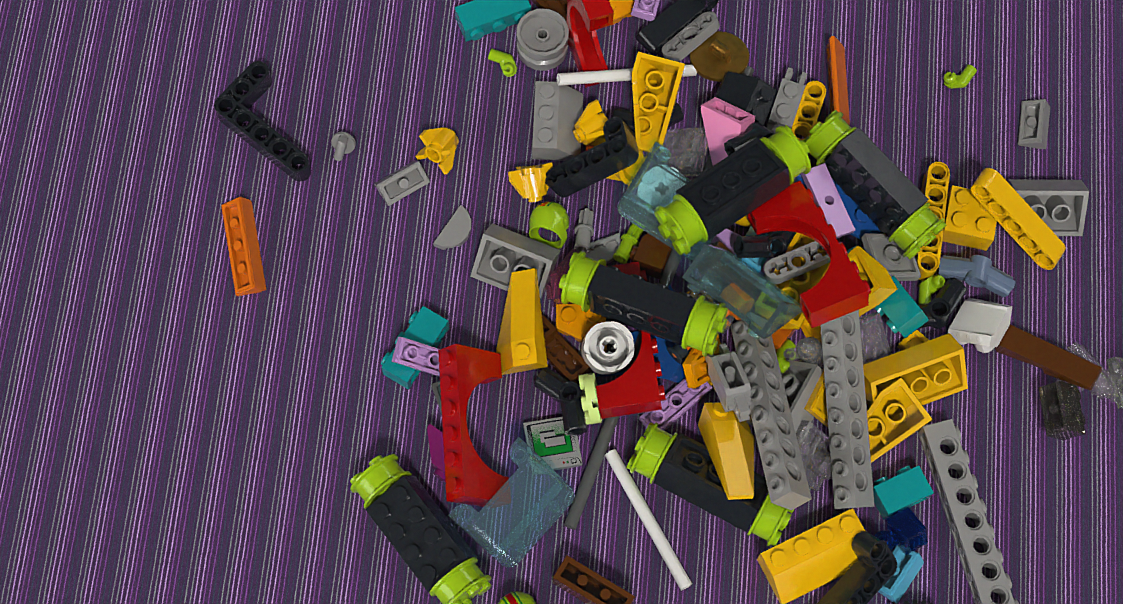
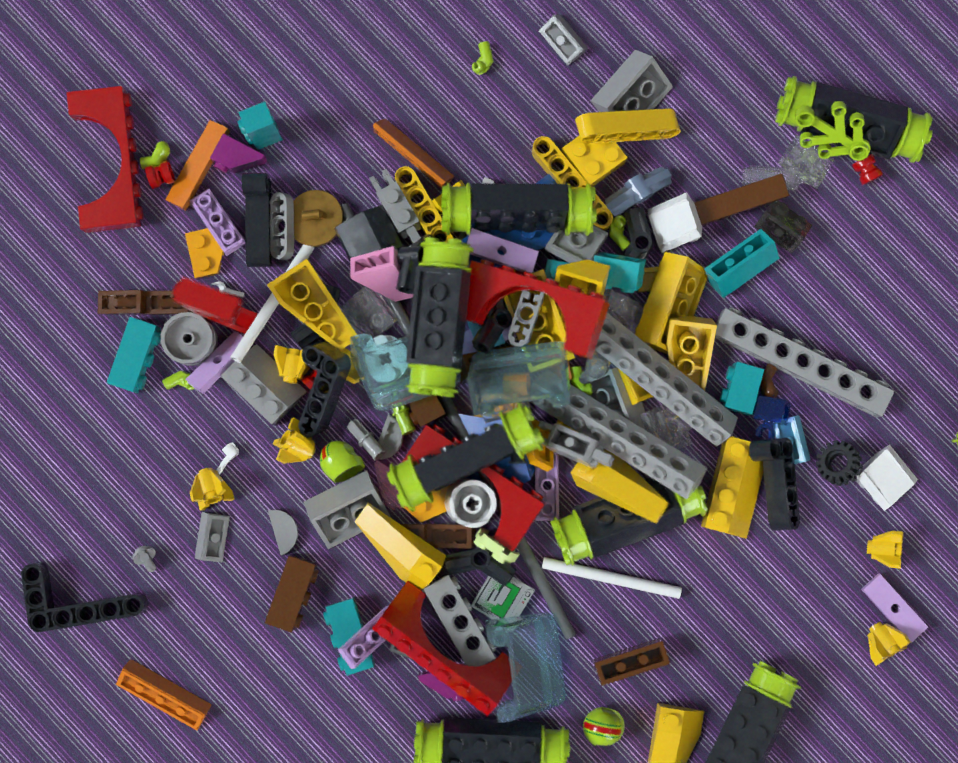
camera: 50 degrees left, 15 degrees up
none -> lavender tile [186,331,243,394]
none -> white hand [212,281,244,298]
none -> white hand [217,443,239,475]
none -> reddish brown brick [265,554,320,633]
none -> light grey brick [423,575,496,666]
none -> teal brick [704,229,780,298]
none -> reddish brown arm [759,364,778,399]

